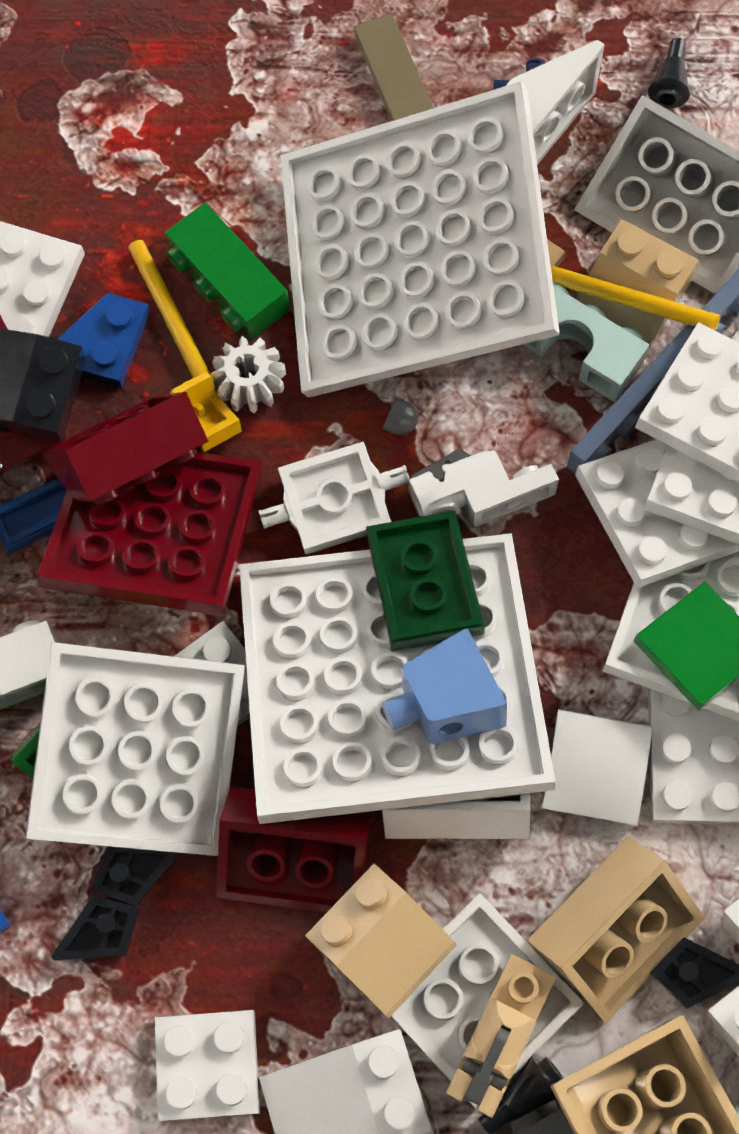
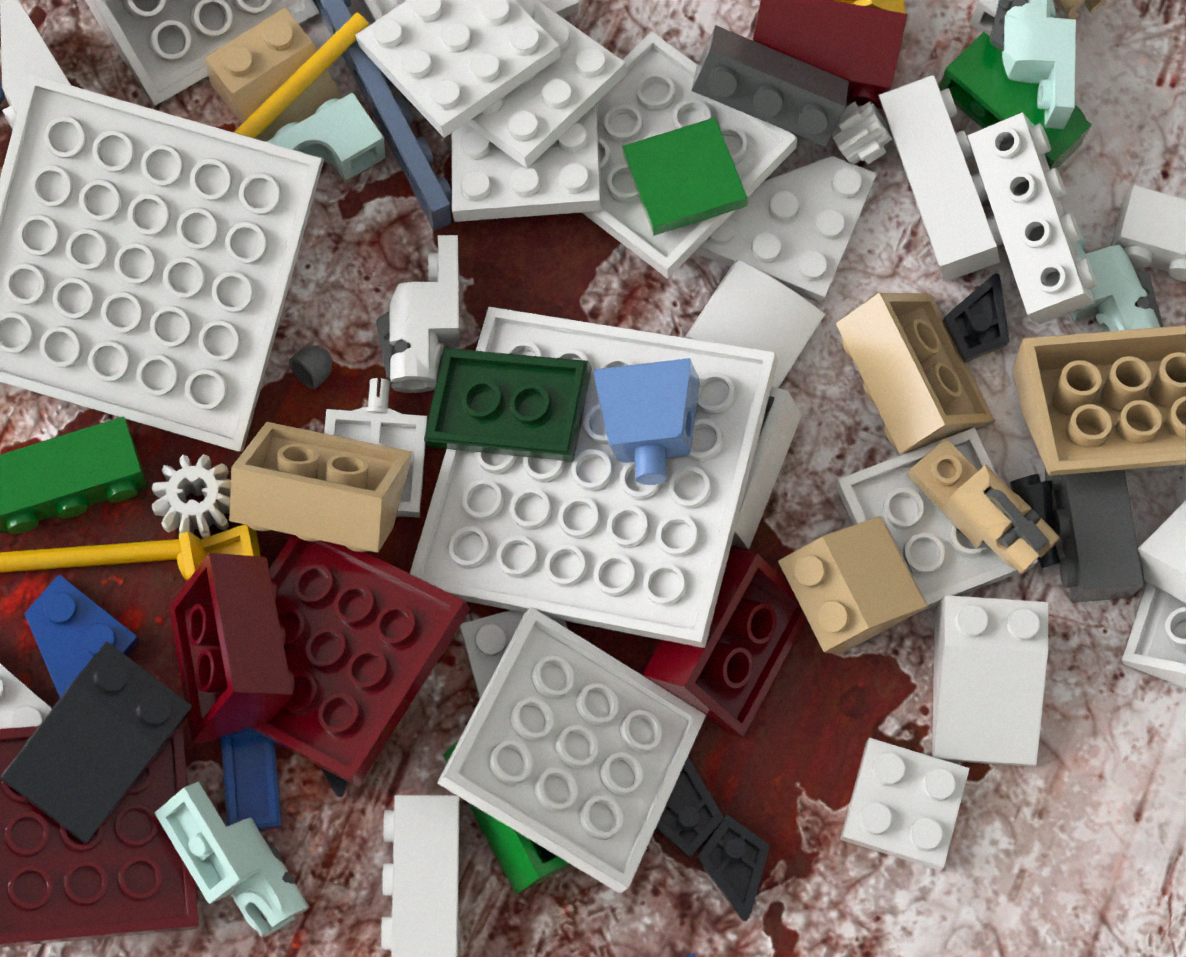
camera: 80 degrees left, 0 degrees up
none -> tan slope [229,422,412,552]

